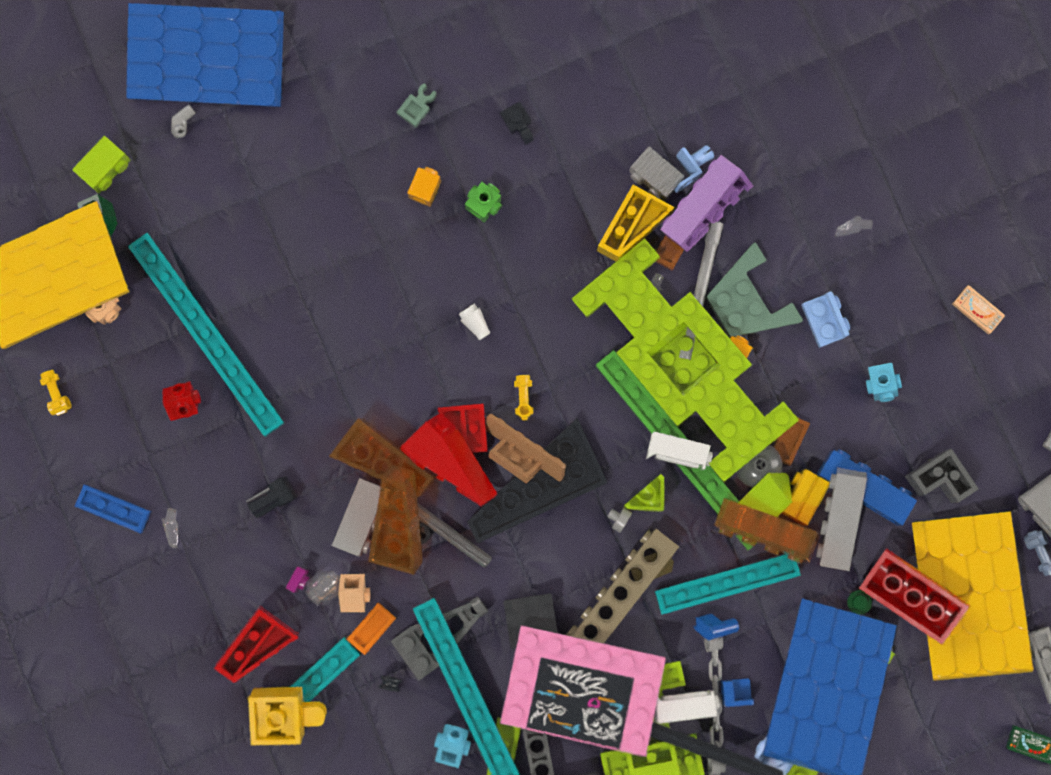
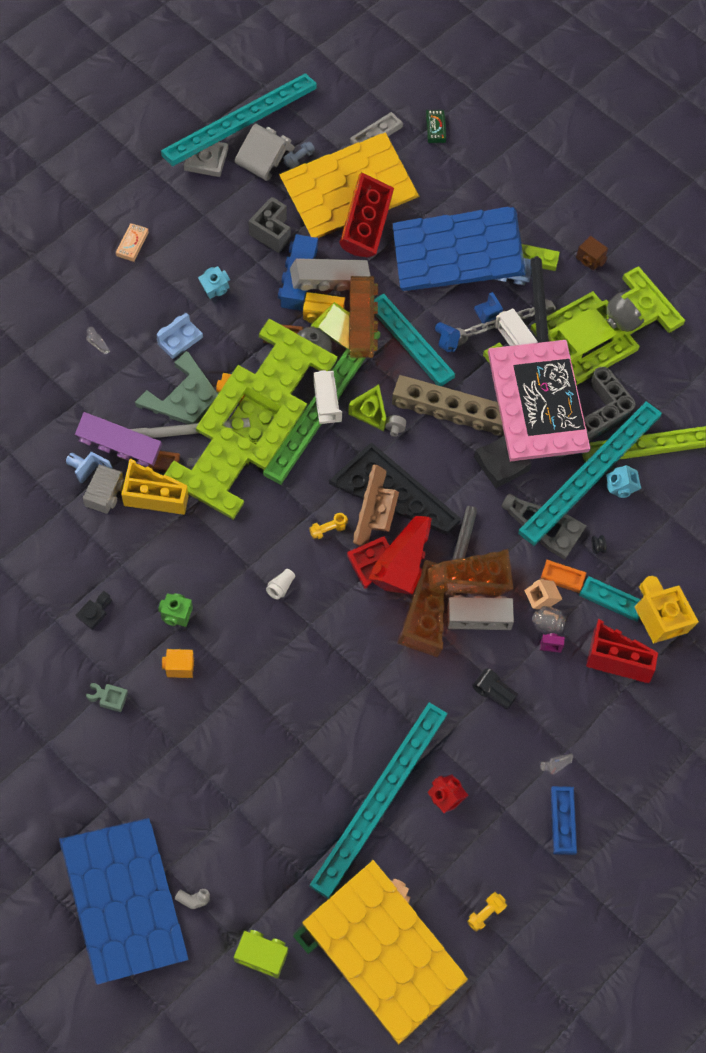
camera: 115 degrees left, 20 degrees down
dark green plate [847,590,872,615] -> none

